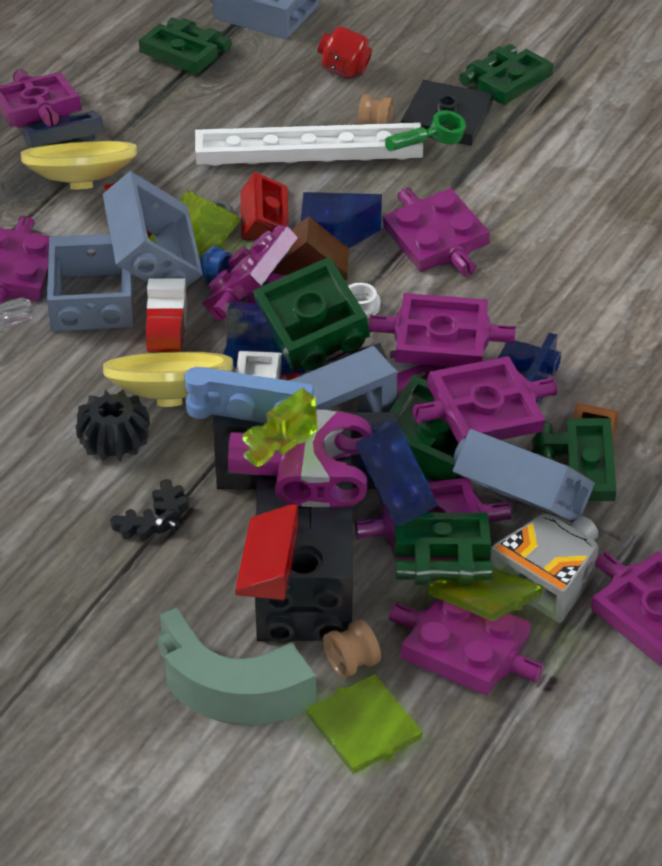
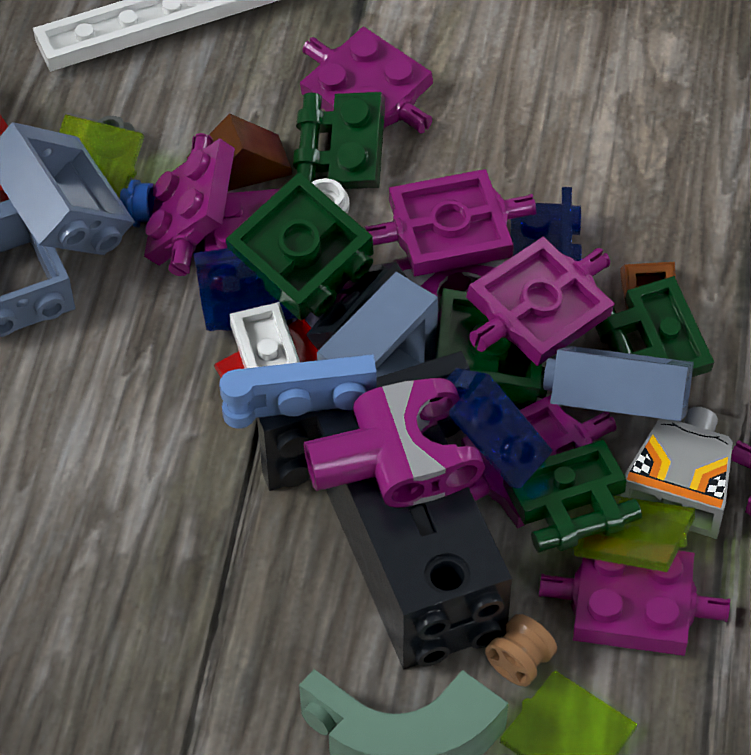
camera: 20 degrees left, 10 degrees up
black gear [75,389,150,462] -> none
light yellow dish [103,352,233,407] -> none
black animal [110,479,189,541] -> none
leg [146,278,187,353] -> none
red slope [235,504,298,600] -> none
red slope [240,172,289,240] -> none
clear neon green plate [242,388,318,467] -> none
clear blue slope [301,192,382,249] -> none
none -> dark green plate [293,92,386,189]

